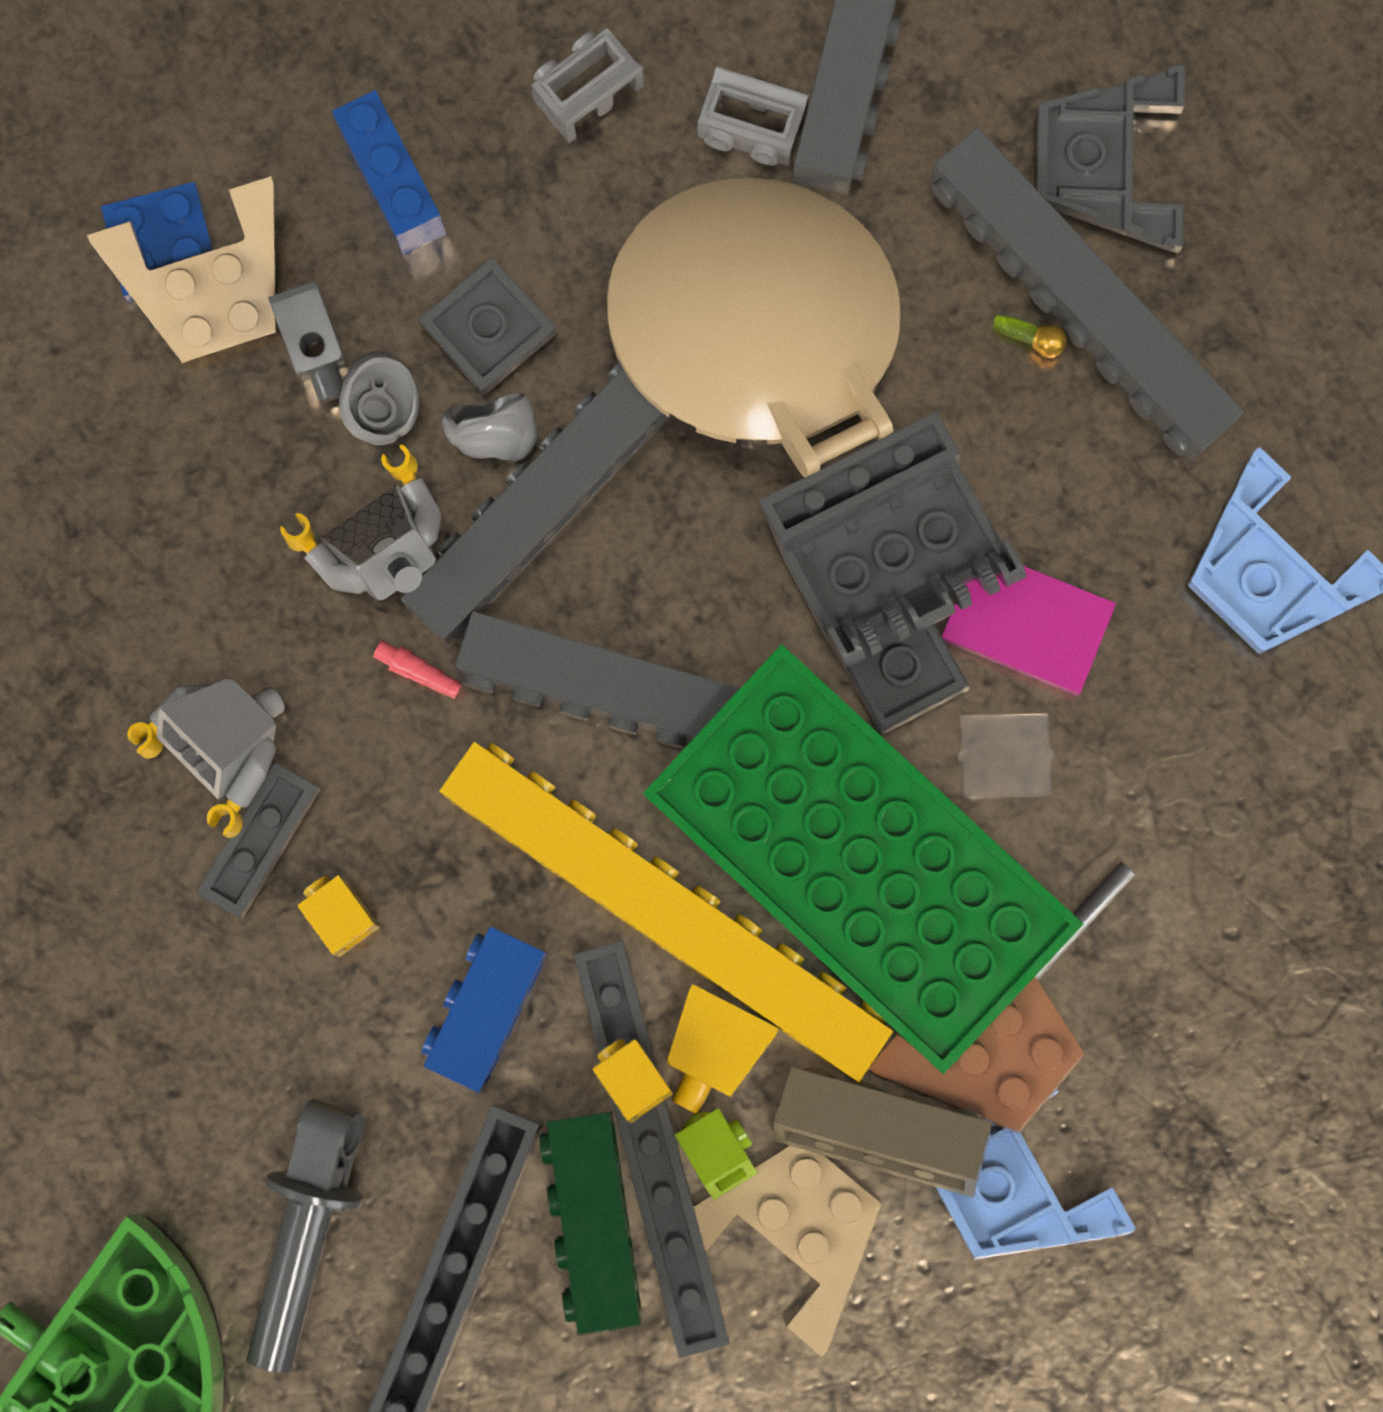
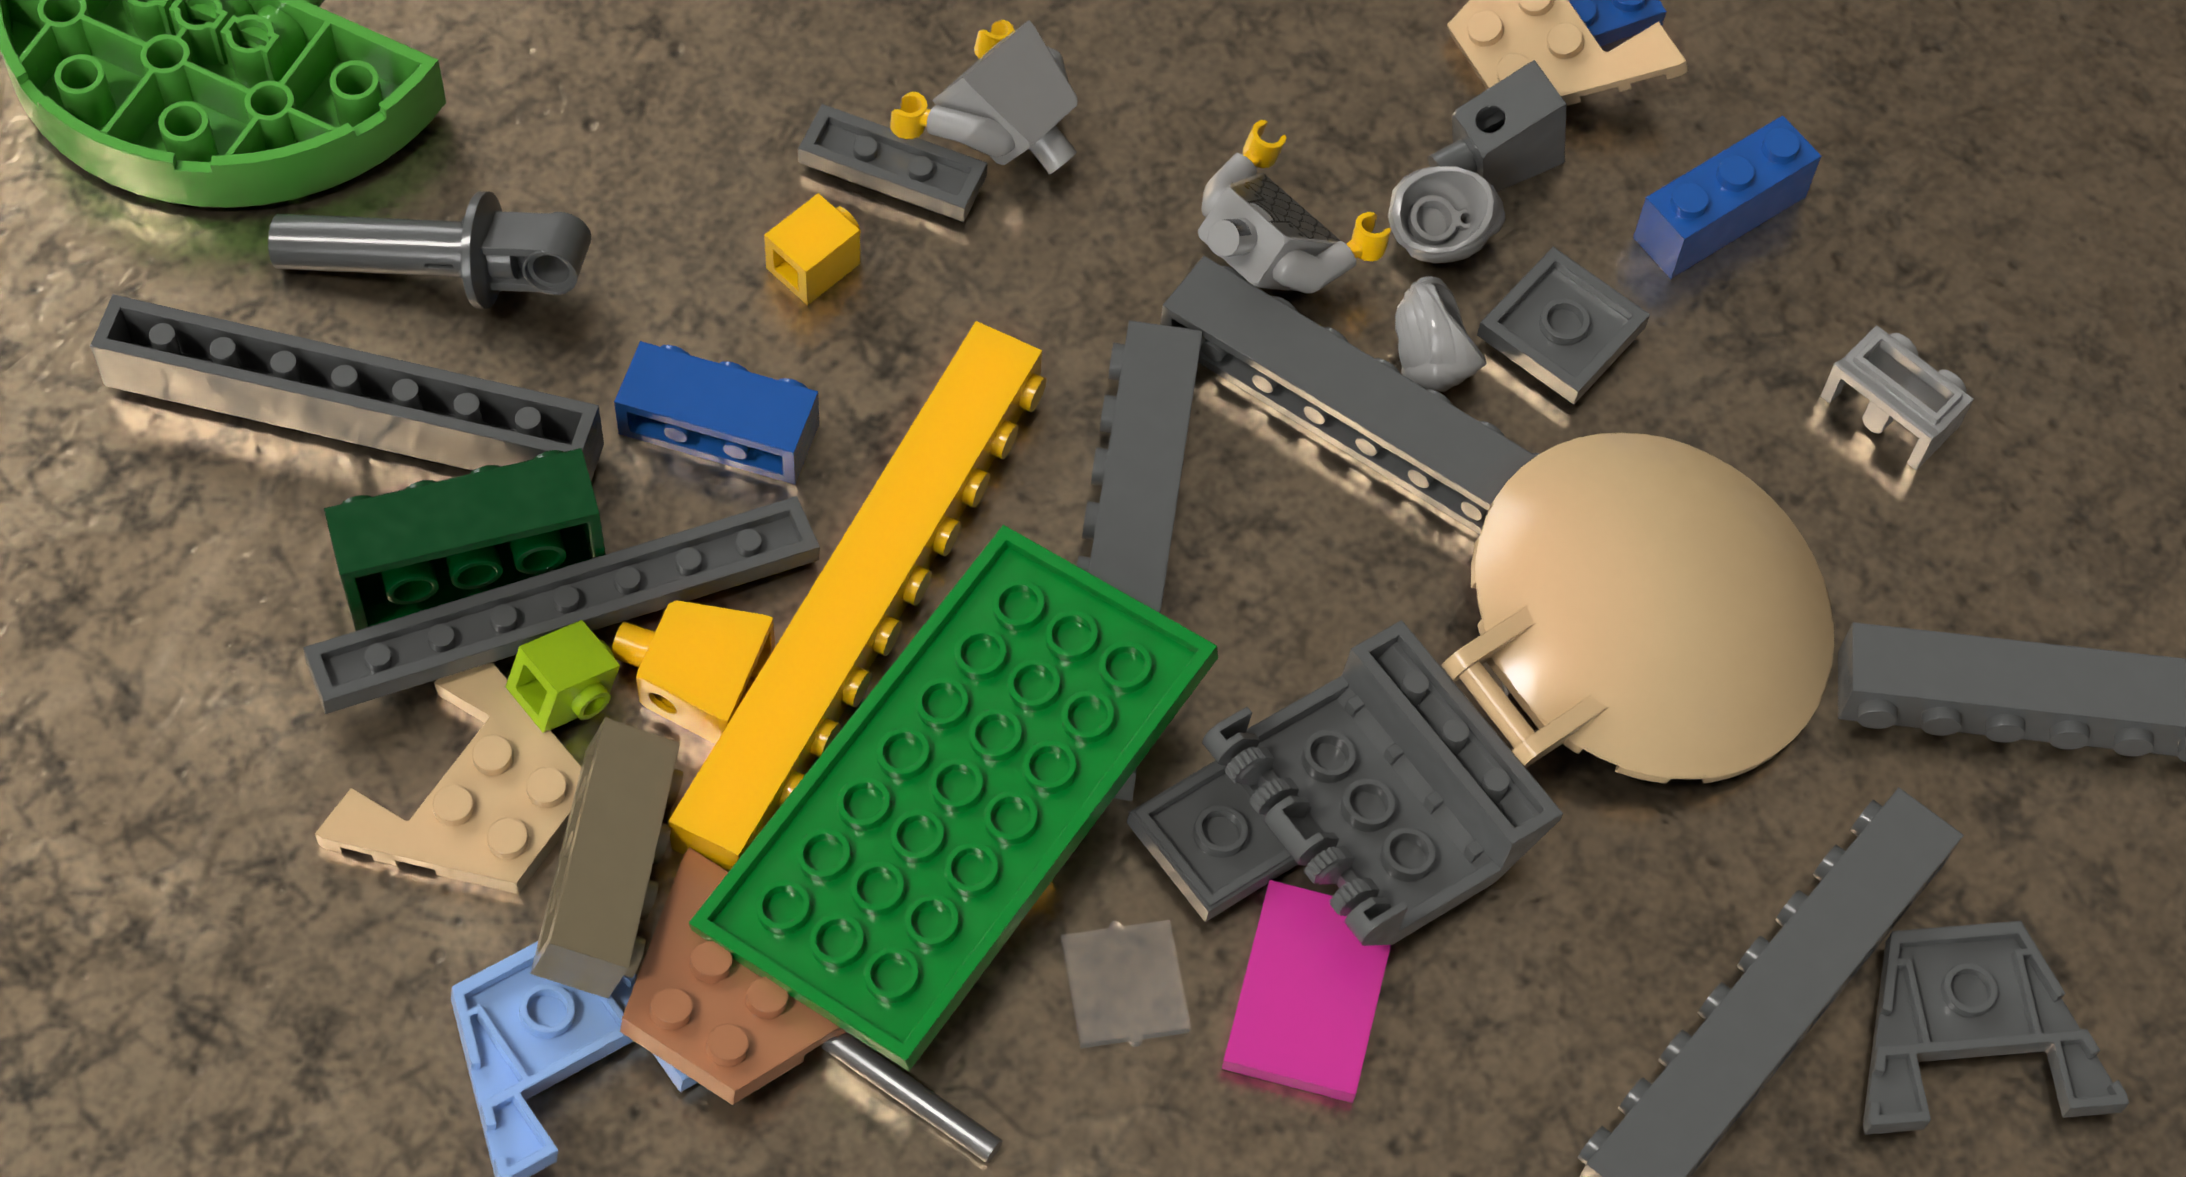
camera: 75 degrees right, 20 degrees down
coral animal [373,640,462,699] -> none
yellow brick [593,1038,673,1123] -> none
light grey window [698,66,809,166] -> none
piece [993,315,1067,358] -> none

